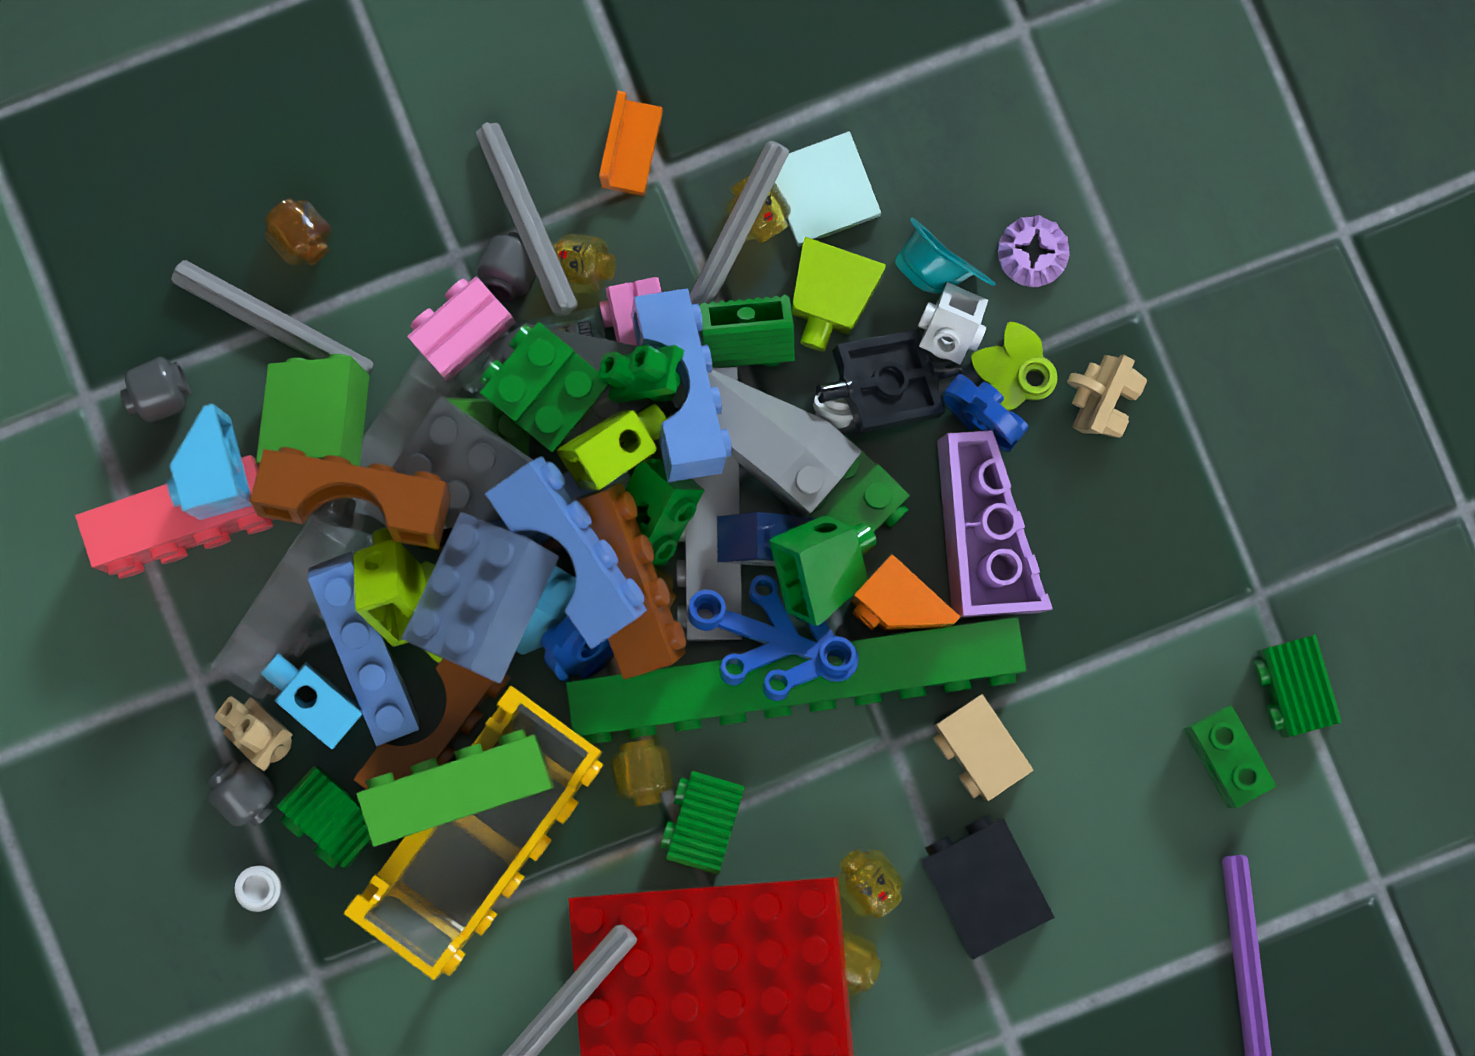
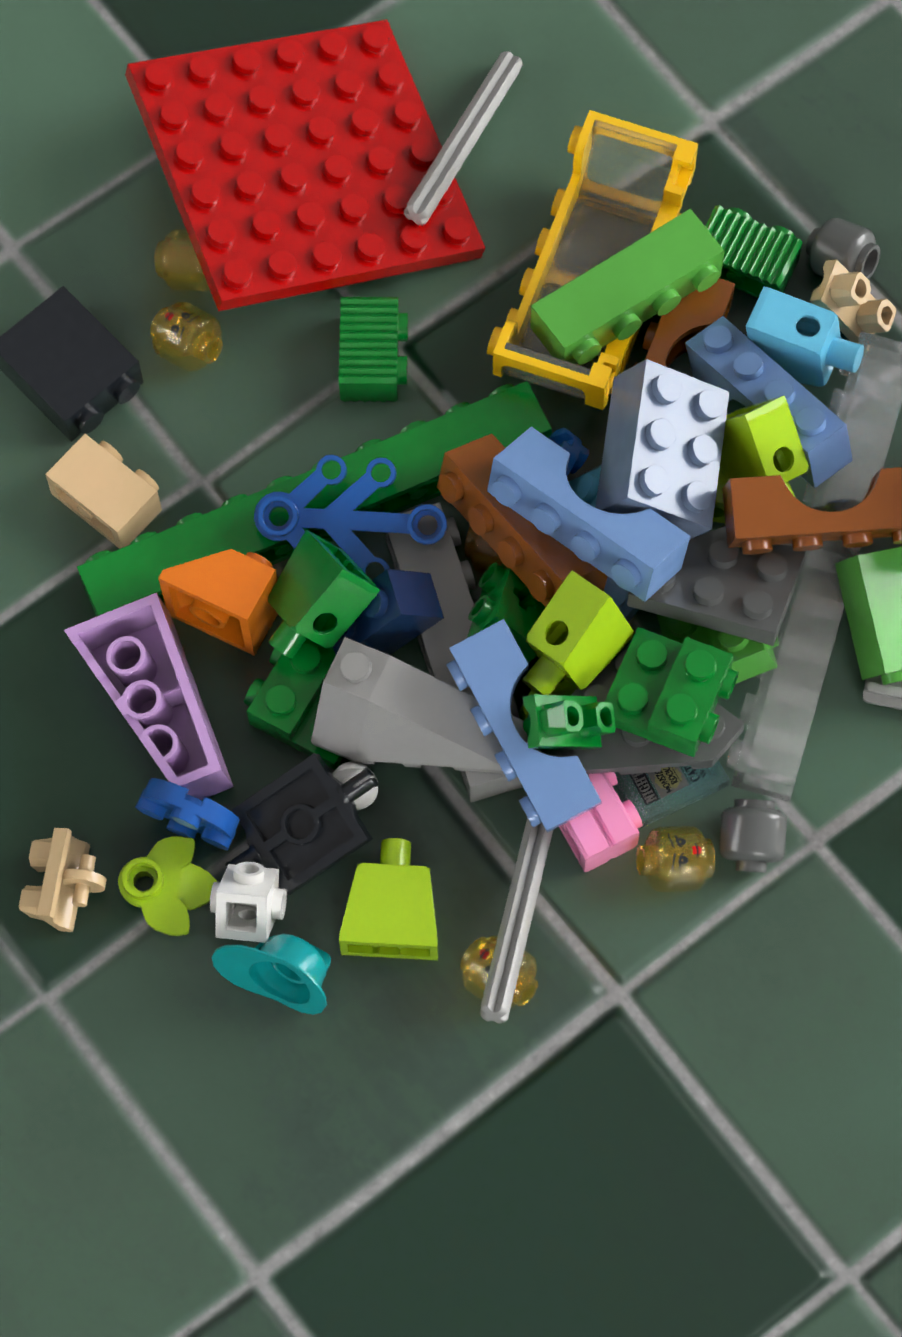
camera: 165 degrees right, 15 degrees down
white plate [235,866,281,912] -> none
bright pink brick [407,276,515,382] -> none
light grey axle [476,122,577,316] -> none
orange panel [599,90,663,197] -> none
clear yellow head [610,739,674,807] -> none
green brick [699,294,795,368] -> none
light aqua tile [774,131,881,247] -> none
lavender gear [998,215,1070,287] -> none

